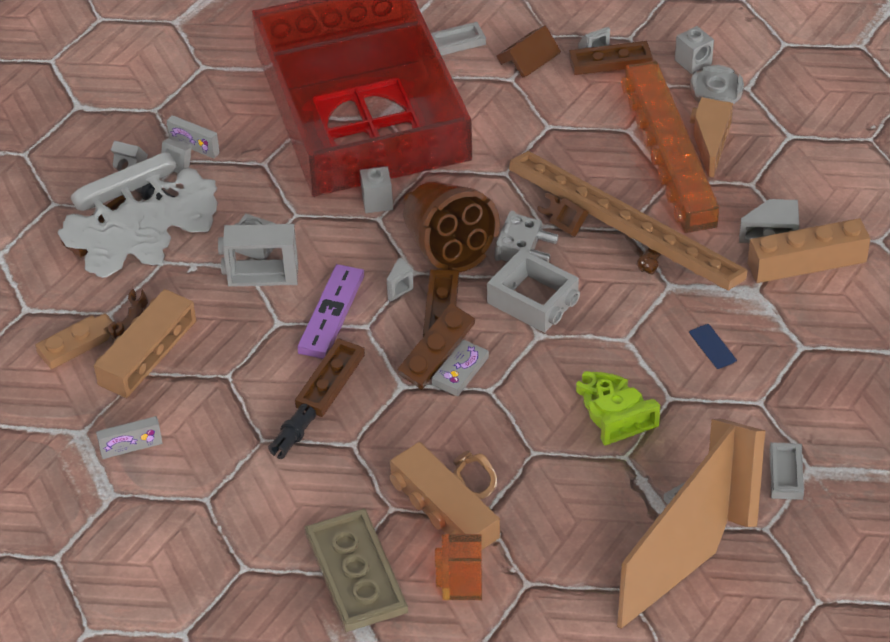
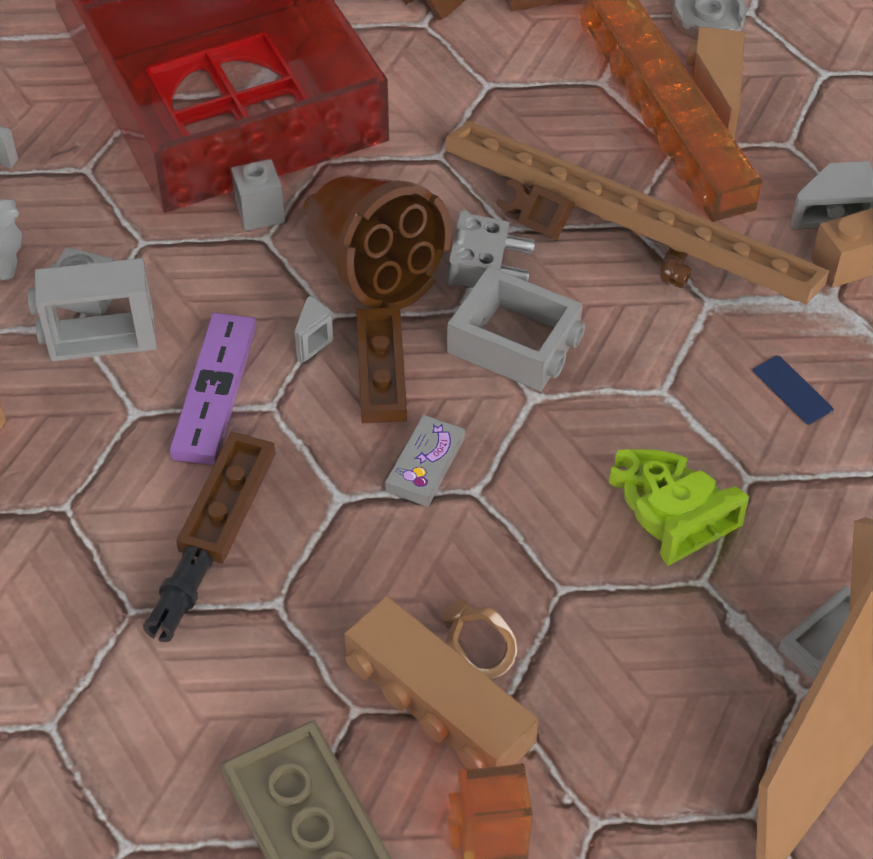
camera: 10 degrees left, 5 degrees up
reddish brown plate [397,303,475,390] -> none

